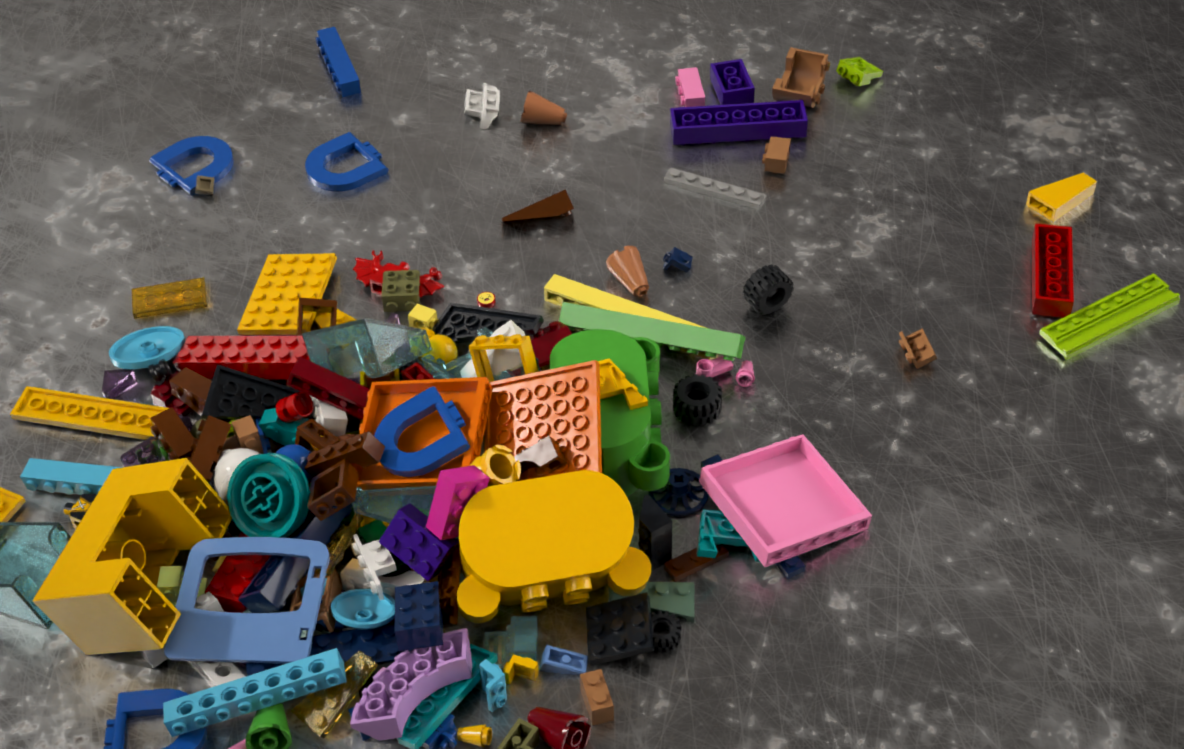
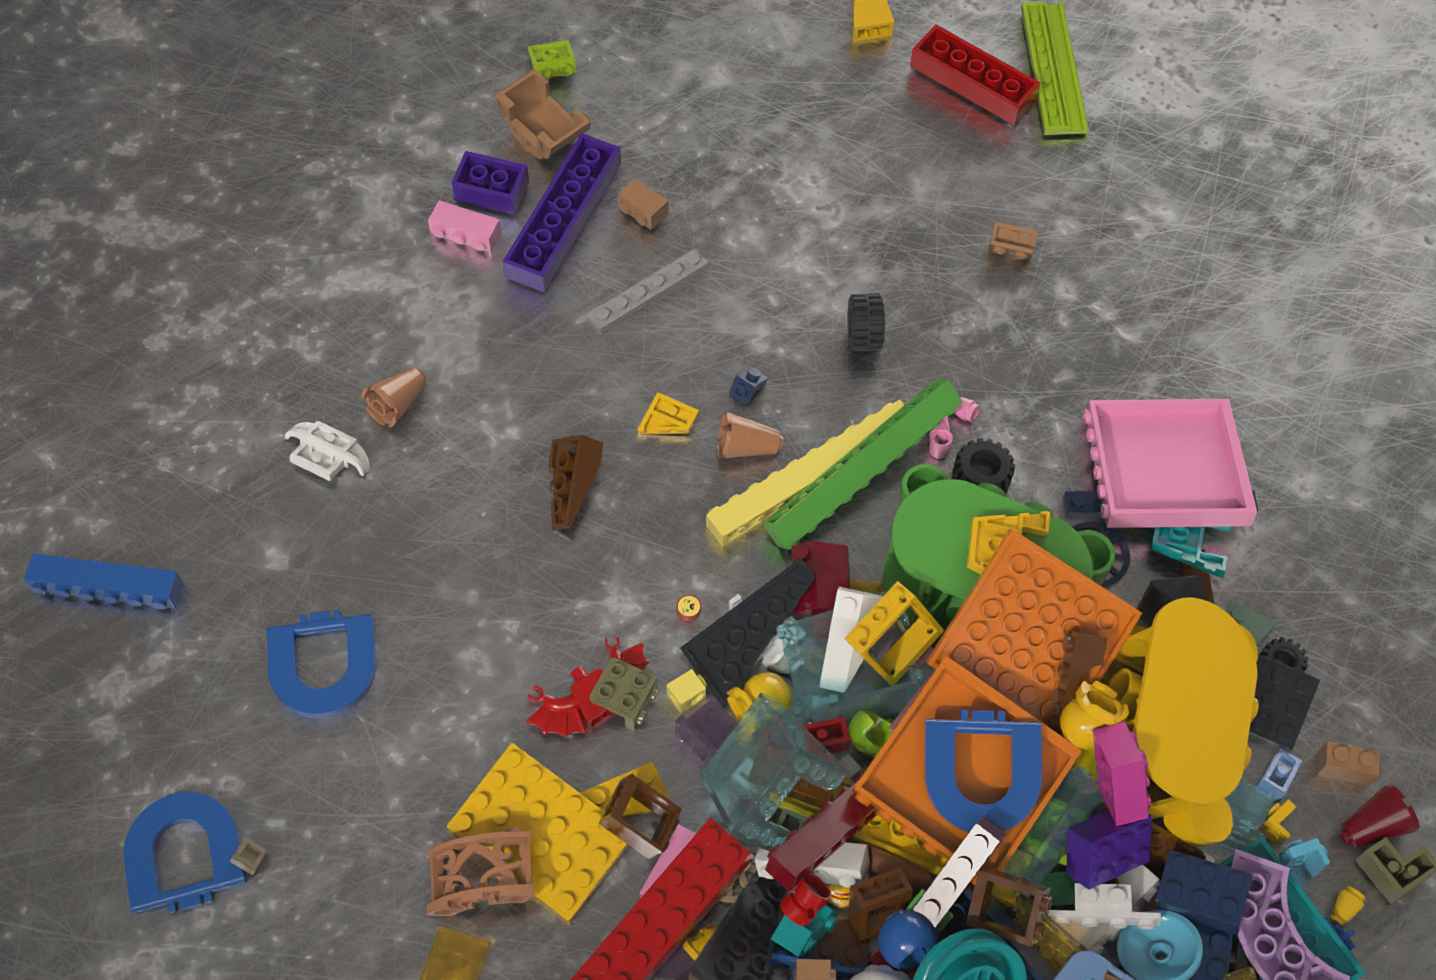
camera: 65 degrees left, 15 degrees up
none -> nougat fence [426,828,535,916]
none -> yellow wing [637,392,700,435]

